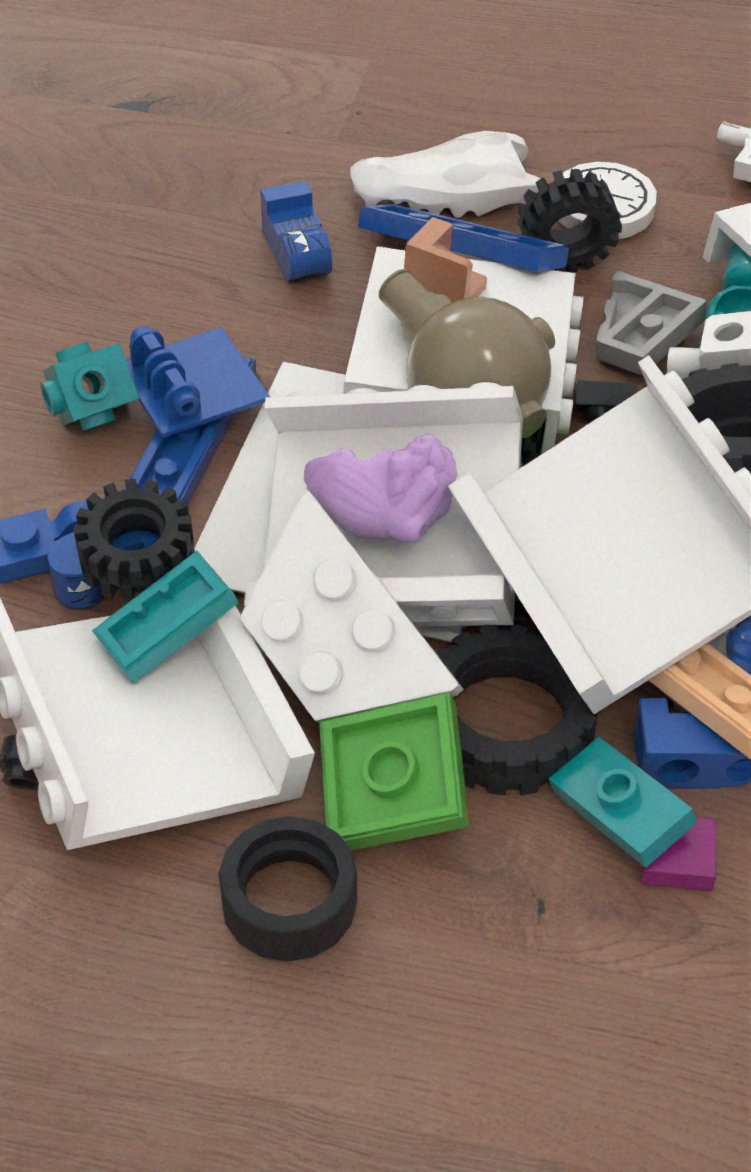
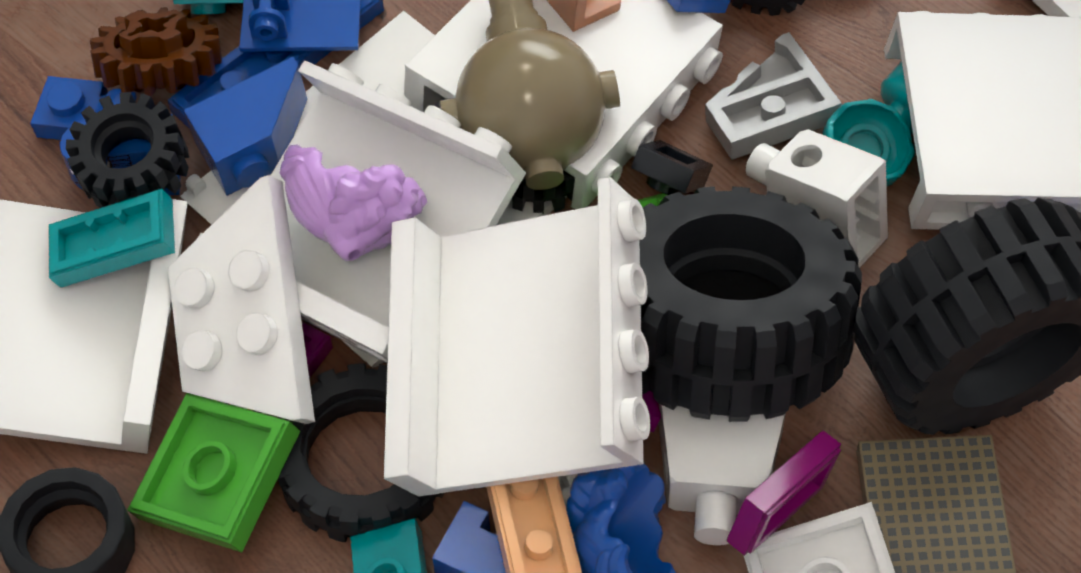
camera: 30 degrees right, 10 degrees up
none -> reddish brown gear [90,7,222,96]
none -> blue slope [183,57,308,196]

